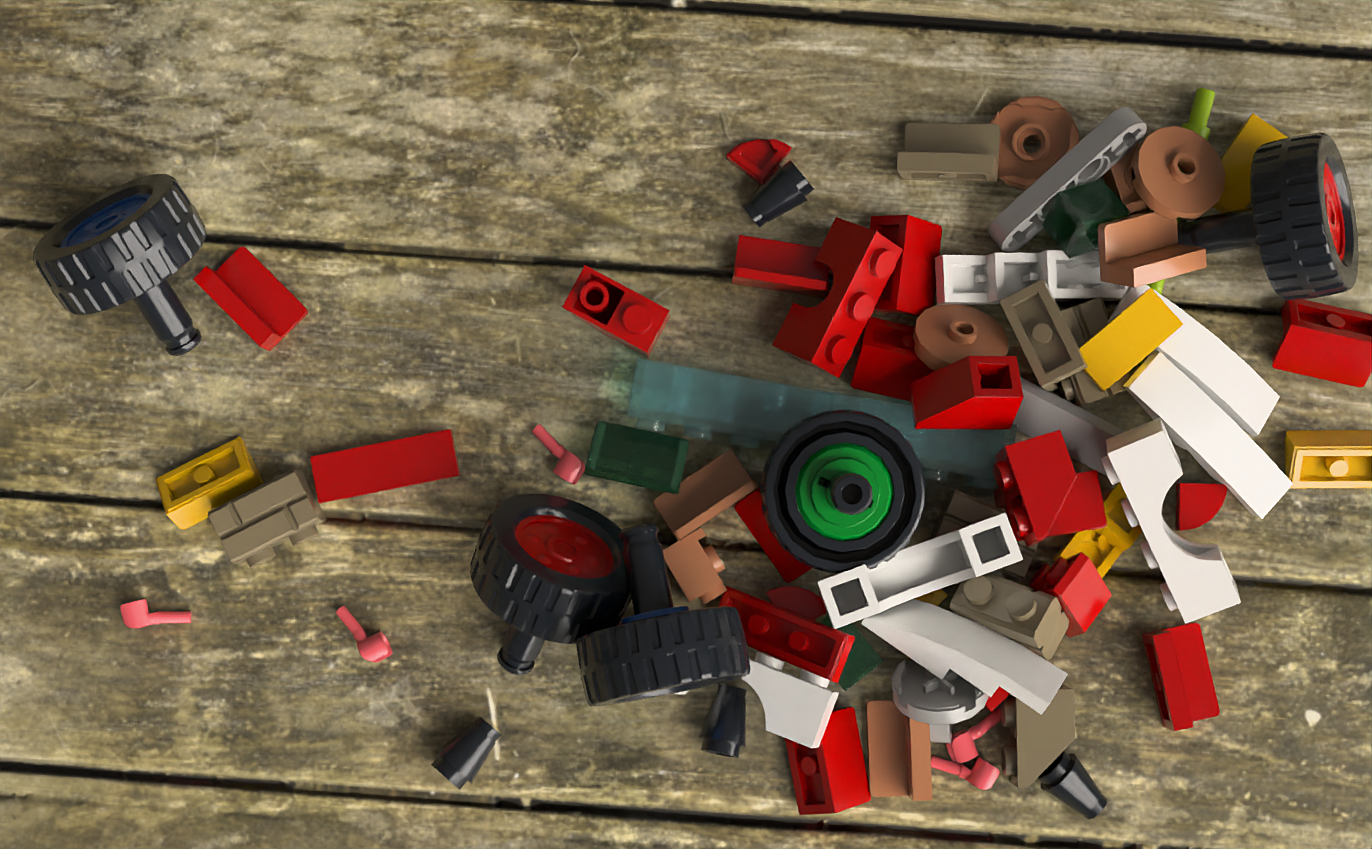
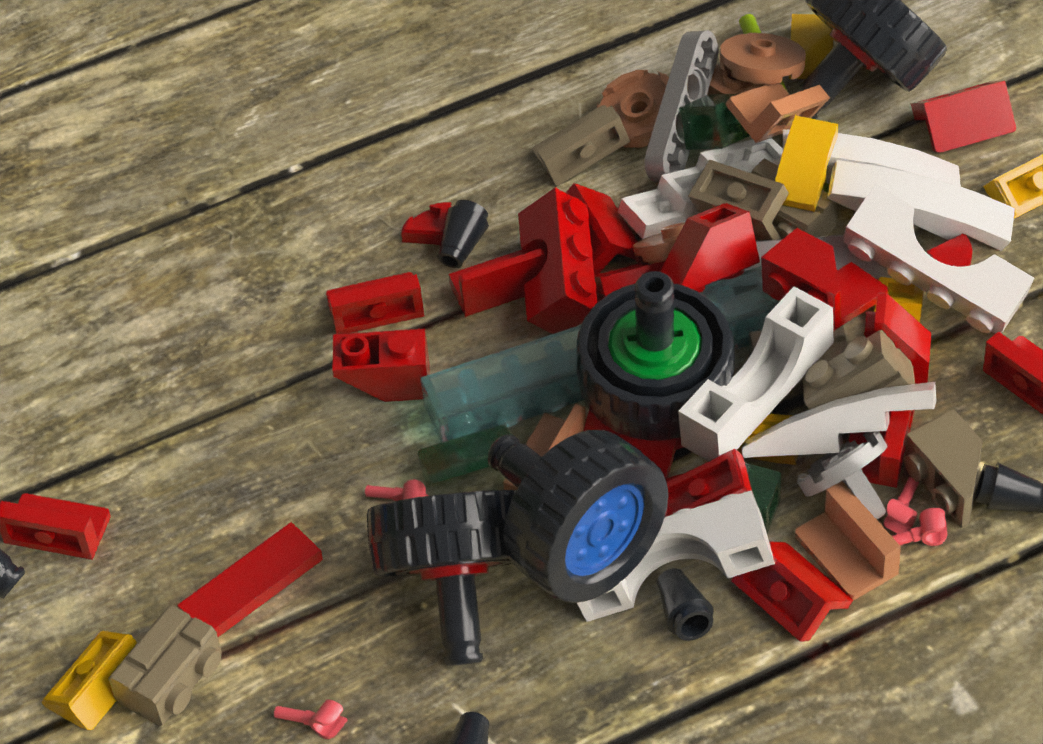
camera: 25 degrees left, 35 degrees down
none -> red panel [326,272,425,334]

